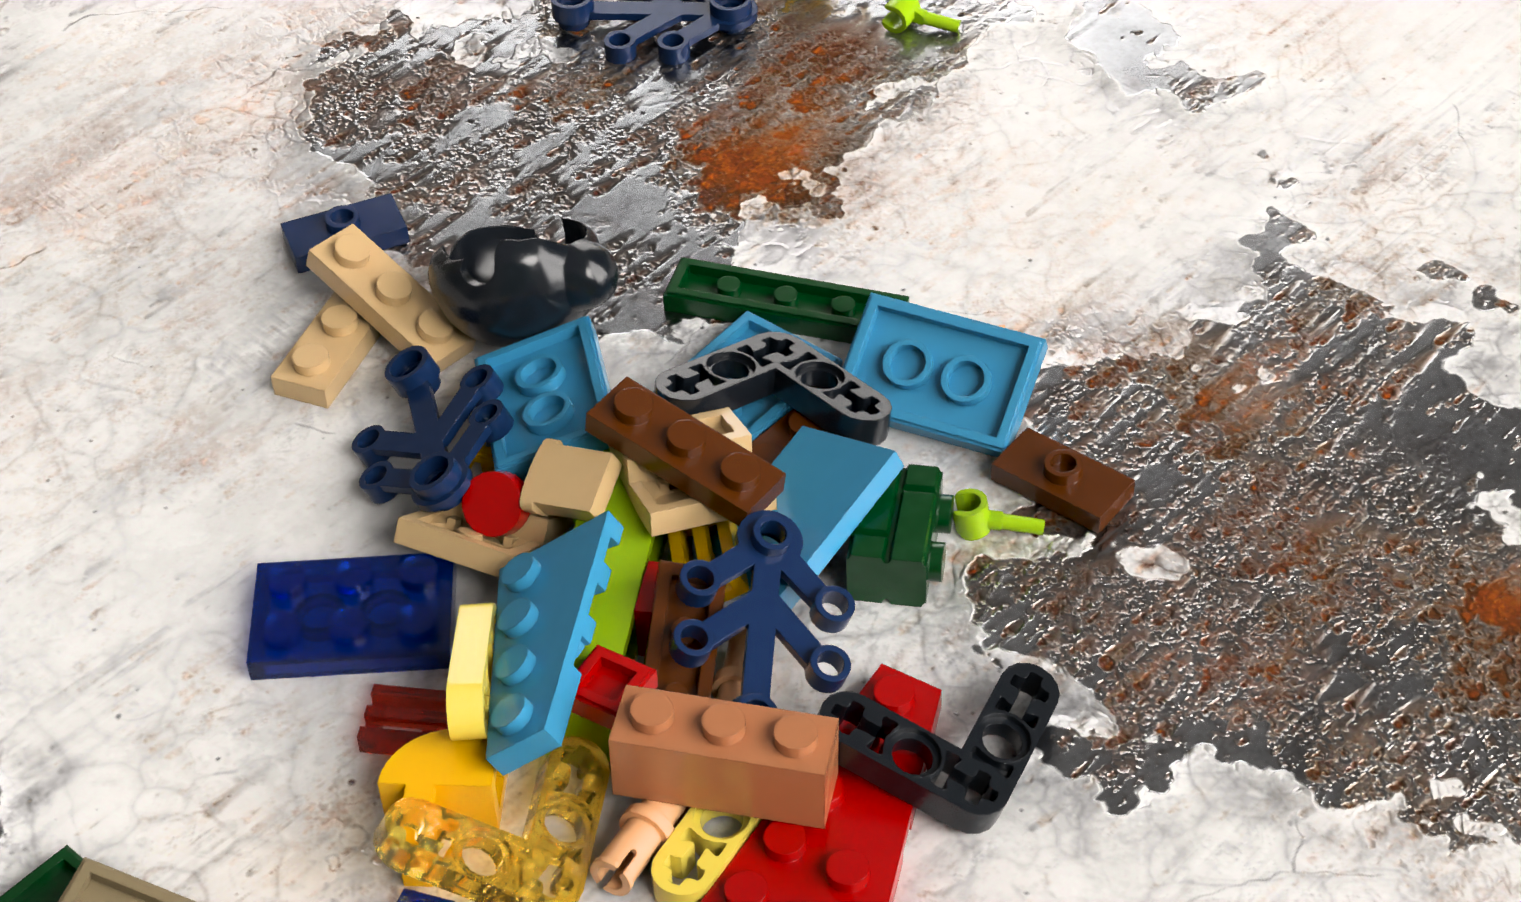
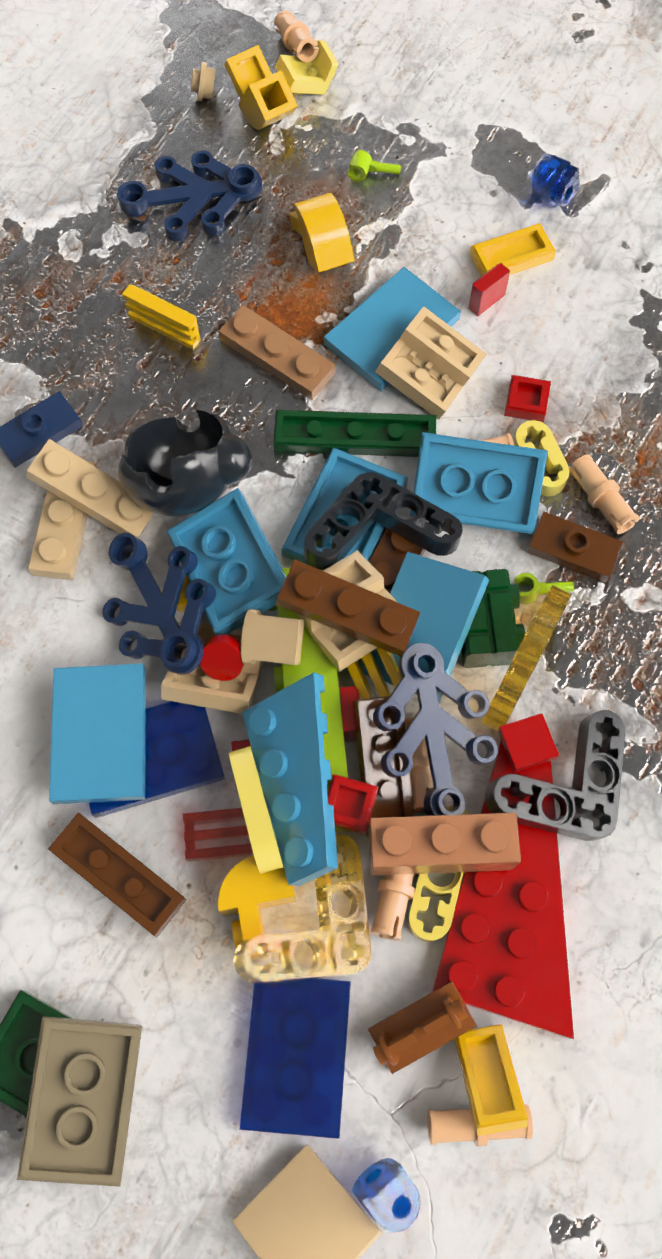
camera: 15 degrees left, 25 degrees up
none -> reddish brown plate [48,812,187,937]
none -> dark azure tile [49,663,146,804]
none -> yellow tile [122,284,201,350]
none -> medium nougat plate [219,305,336,400]
none -> yellow brick [289,193,355,272]
none -> dark azure tile [324,267,461,391]
none -> tan slope [375,306,487,420]
none -> tile [469,263,510,316]
none -> yellow tile [470,223,556,276]
none -> clear yellow beam [481,585,572,732]
none -> red tile [498,713,559,773]
none -> red tile [504,375,551,423]
none -> light yellow beam [514,420,569,497]
none -> clear blue piece [531,154,580,208]
none -> light nougat pin [569,454,640,534]

